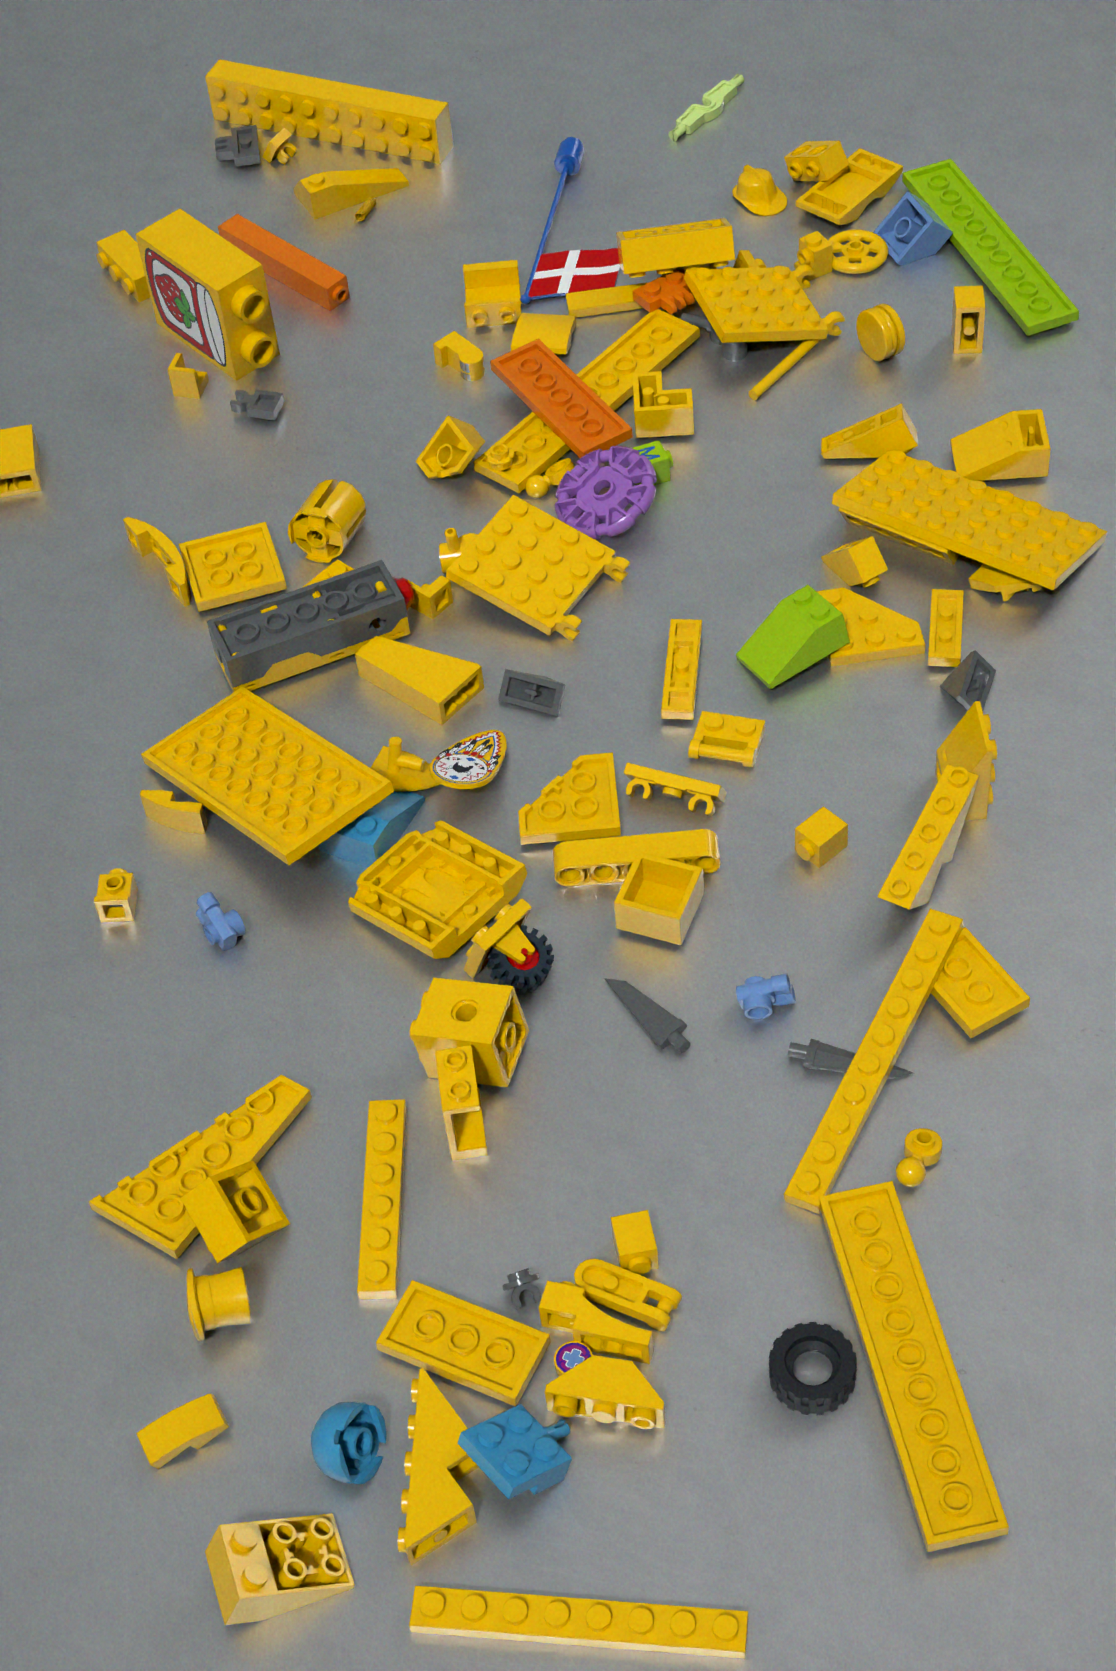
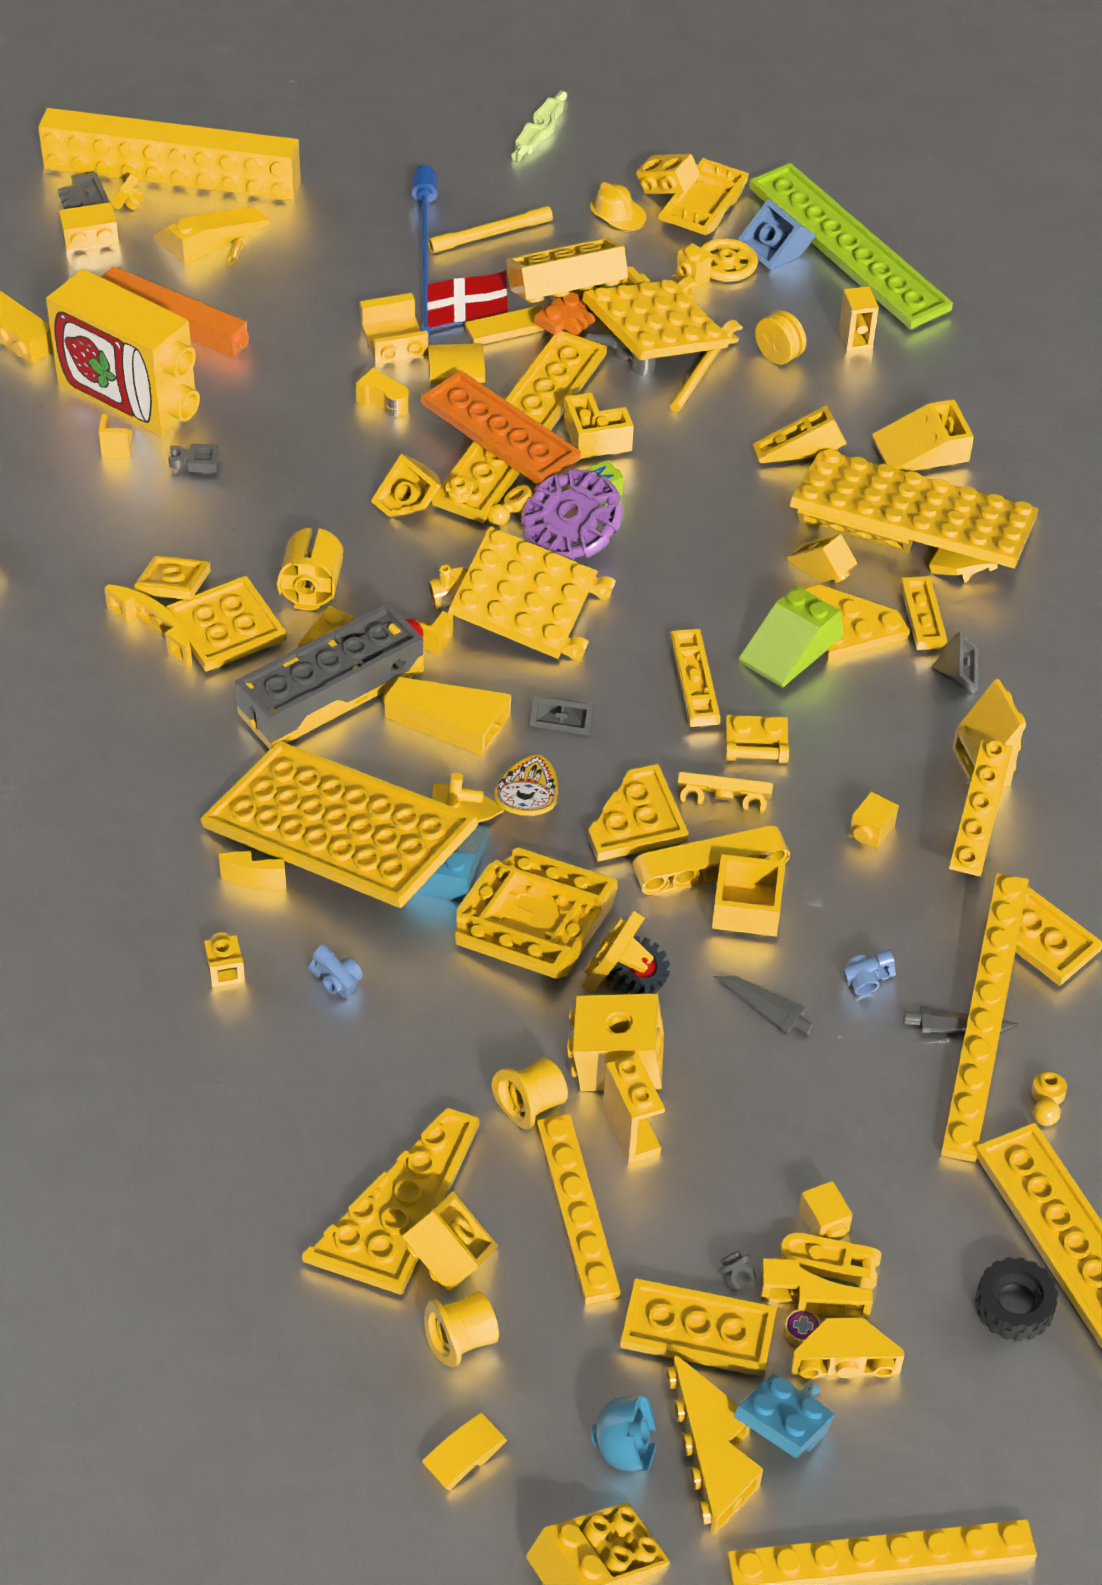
camera: 20 degrees left, 0 degrees up
none -> yellow brick [59,202,119,250]
none -> yellow plate [134,555,211,600]
none -> yellow piece [428,206,553,254]
none -> yellow piece [491,1057,568,1130]

